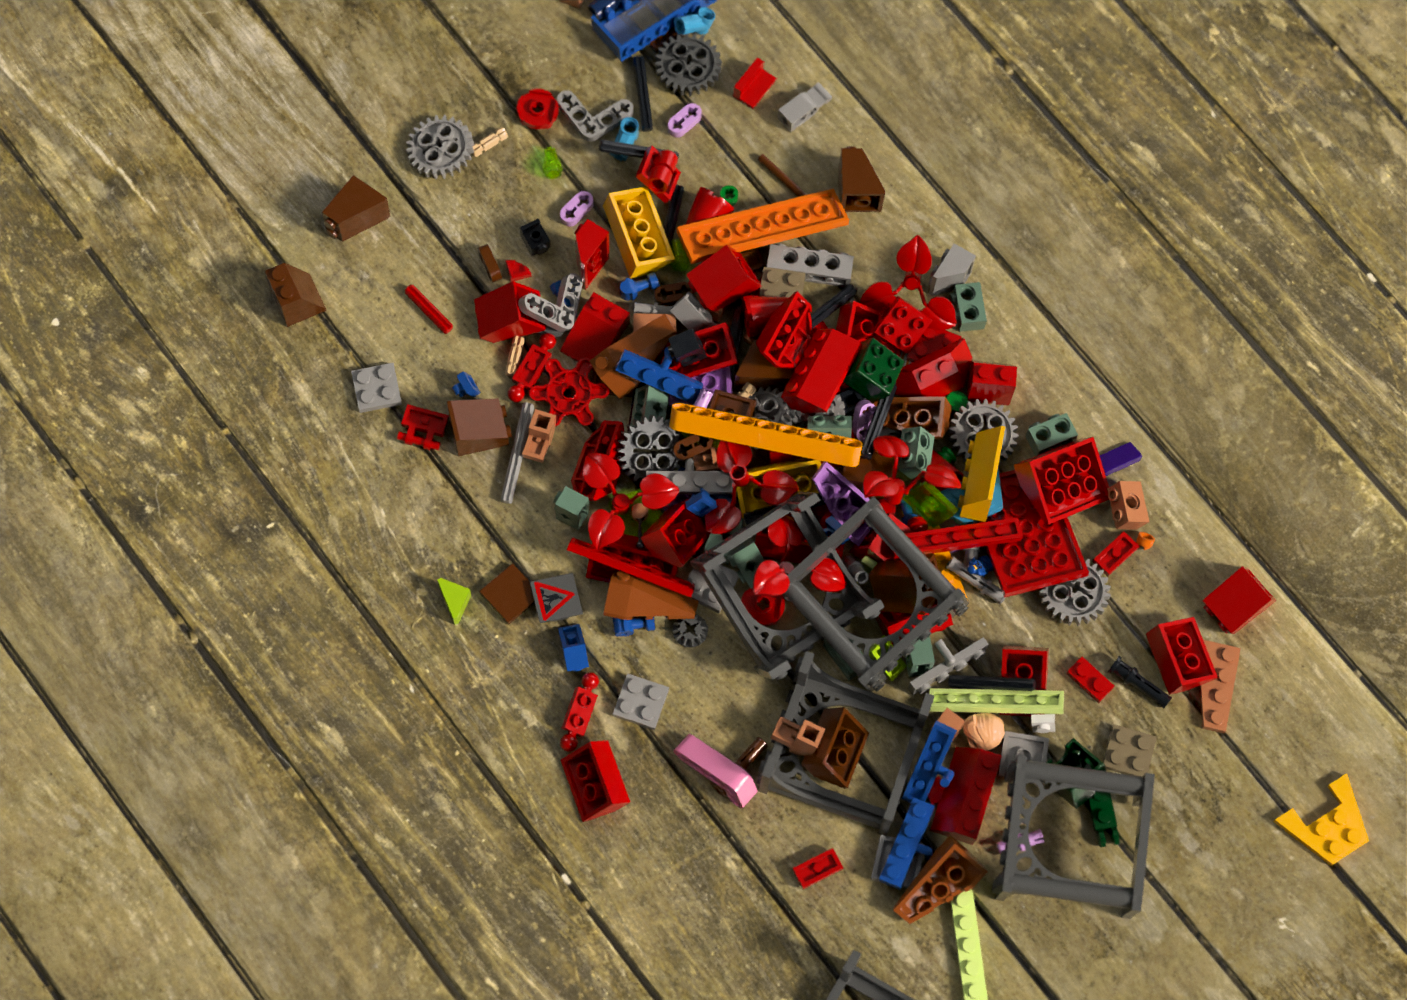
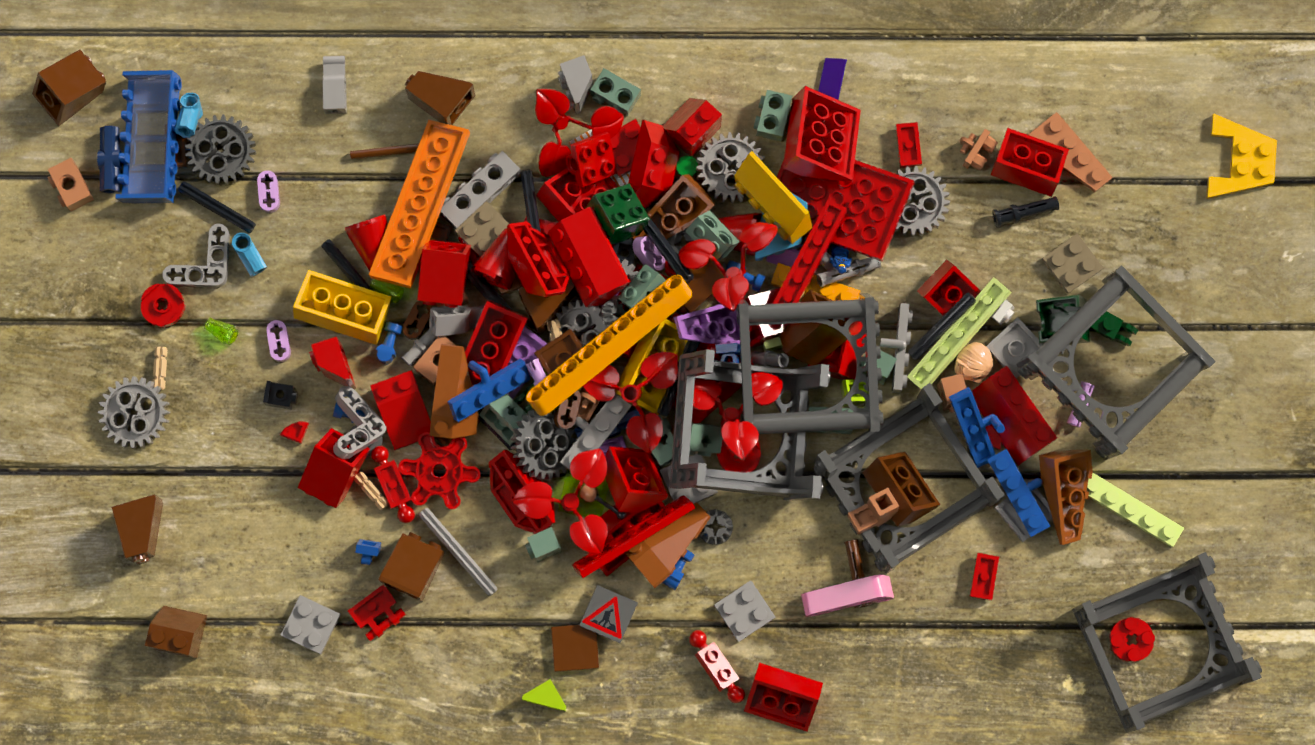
camera: 50 degrees left, 10 degrees up
red axle [405,284,453,334] -> none
reddish brown beam [477,244,502,283] -> none
nougat brick [522,409,556,463] -> none
blue slope [558,624,589,672] -> none
black axle [599,140,679,158] -> none
red plate [635,146,681,203] -> none
black brick [667,329,707,367] -> none
blue tile [685,488,717,518] -> none
green bush [720,185,738,206] -> none
red panel [733,57,777,109] -> none
clear neon green plate [902,481,958,528] -> none
red plate [907,516,928,532] -> none
green bush [937,446,957,464] -> none
red plate [1066,656,1115,703] -> none
nougat brick [1107,481,1150,530] -> none
orange hinge [1136,532,1155,550] -> none
red slope [1202,566,1277,634] -> none
none -> nougat hips [959,129,998,171]

